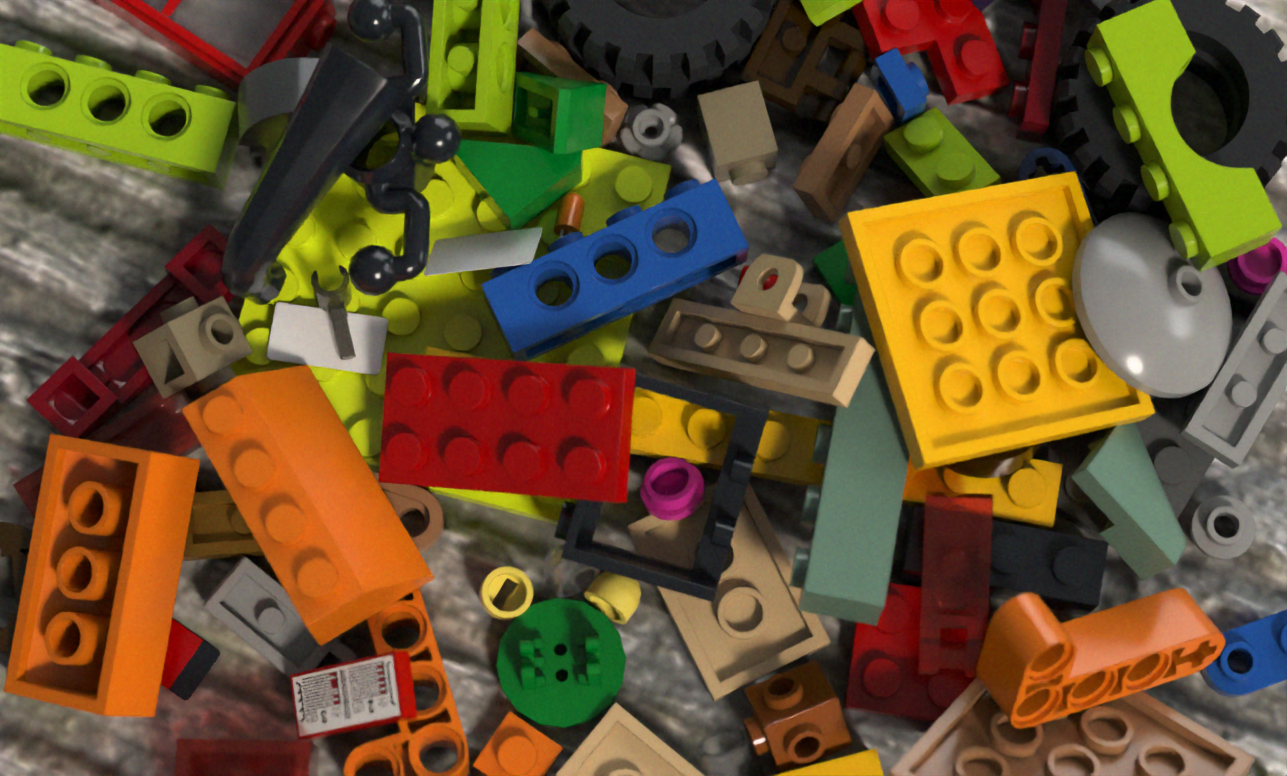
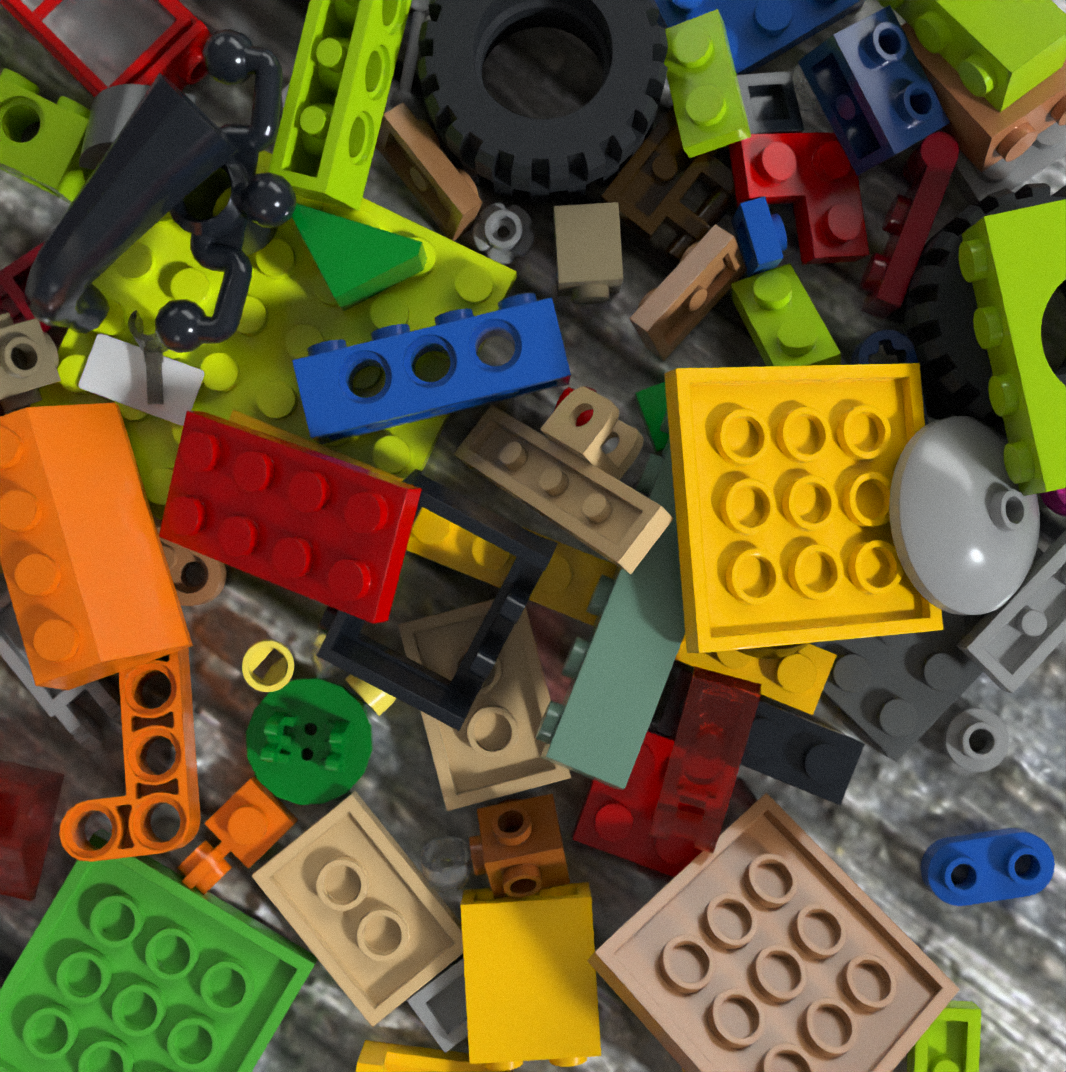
camera: 10 degrees right, 10 degrees up
tile [290,651,418,740] -> none
white sticker [424,227,542,276] -> none
green slope [511,72,607,154] -> none
orange piece [554,192,585,238] -> none
dark pink plate [640,457,706,521] -> none
orange beam [976,588,1225,729] -> none
sand green slope [1071,422,1187,581] -> none

